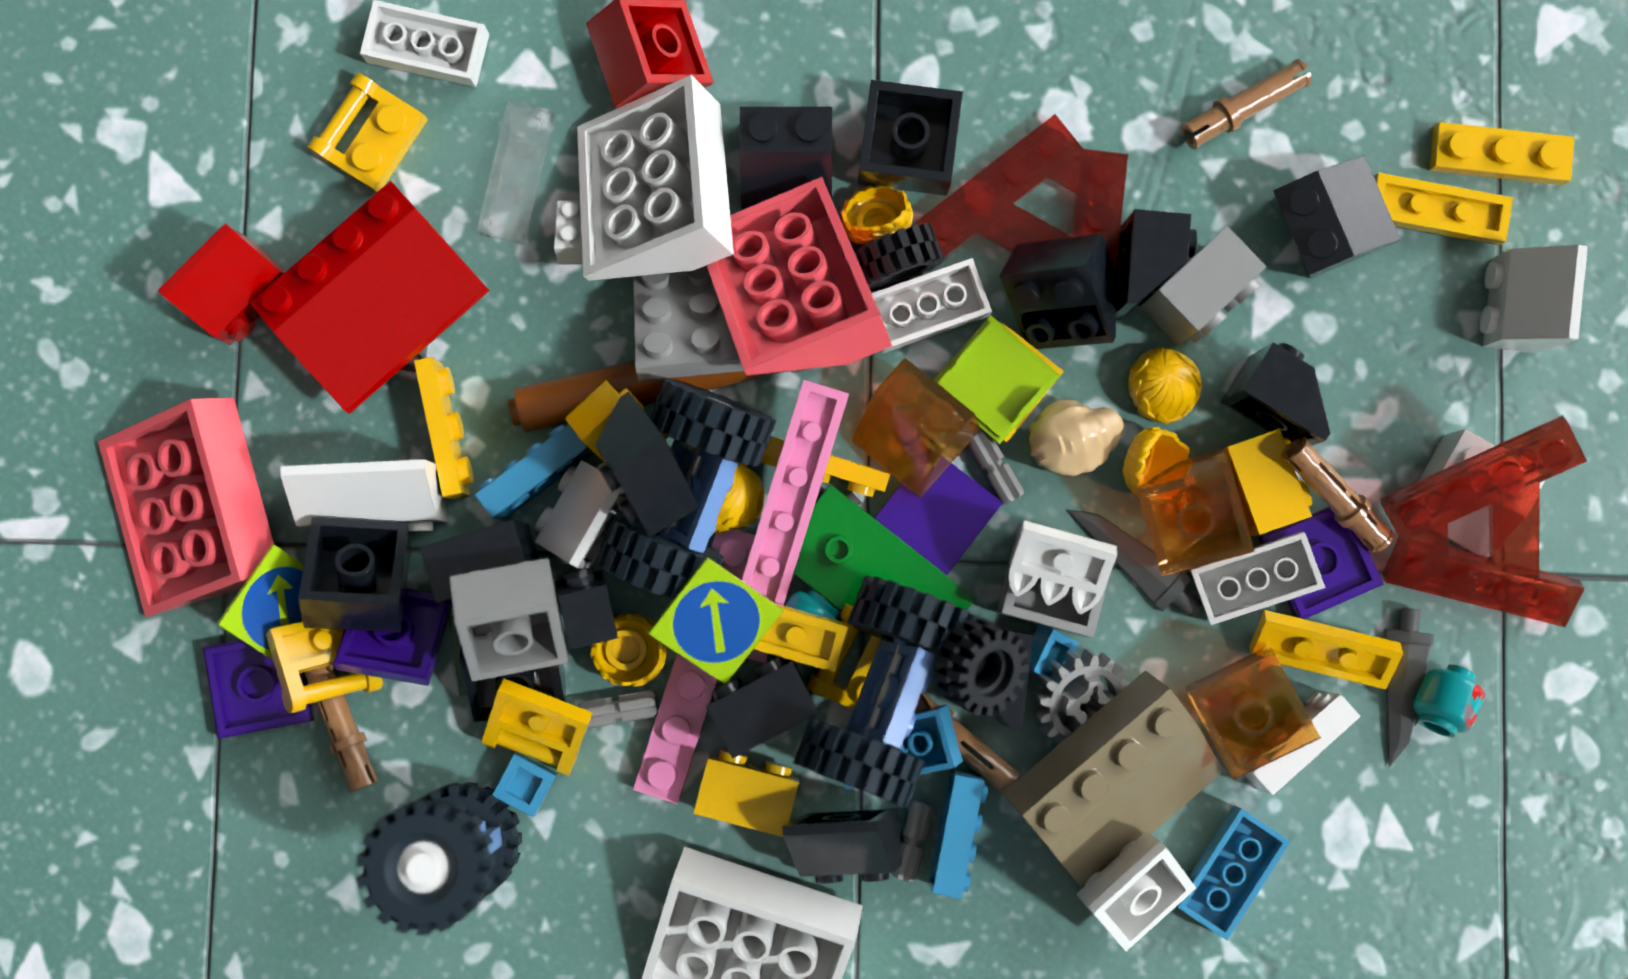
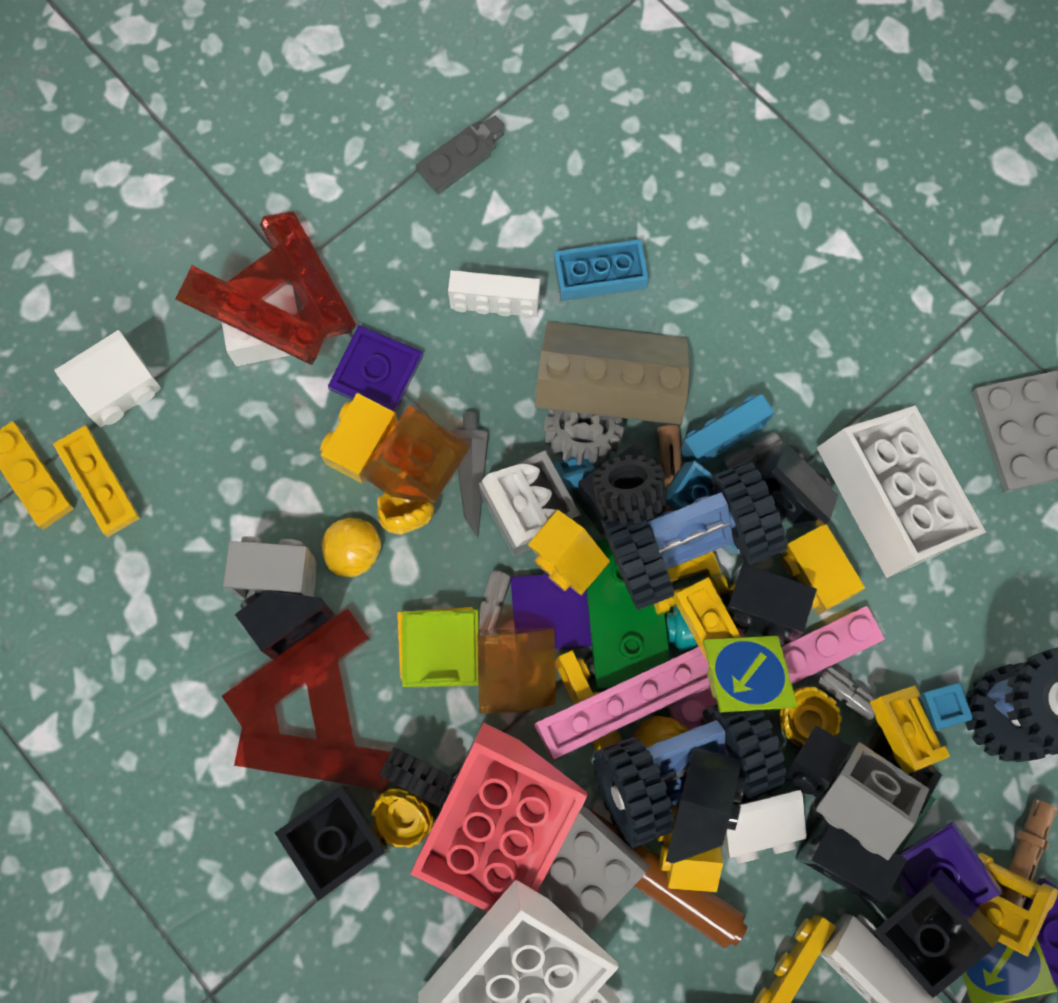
camera: 130 degrees left, 10 degrees down
dark azure piece [475,425,594,521] -> none
black slope [740,107,832,210] -> none
white piece [872,258,992,354] -> none
black slope [999,233,1116,349] -> none
tan hair [1029,400,1124,477] -> none
white slope [1076,832,1196,951] -> none
medium nougat pin [1180,59,1312,150] -> none
clear orange slope [1186,645,1321,780] -> none
white piece [1191,531,1325,625] -> none
black slope [1221,342,1330,445] -> none
yellow plate [1249,610,1403,690] -> none
slope [1273,155,1401,278] -> none
medium nougat pin [1282,437,1394,553] -> none
dark grey bar [1384,607,1434,767] -> none
teal head [1413,664,1485,738] -> none
none -> dark grey hinge [416,115,504,195]
none -> yellow brick [528,510,610,595]

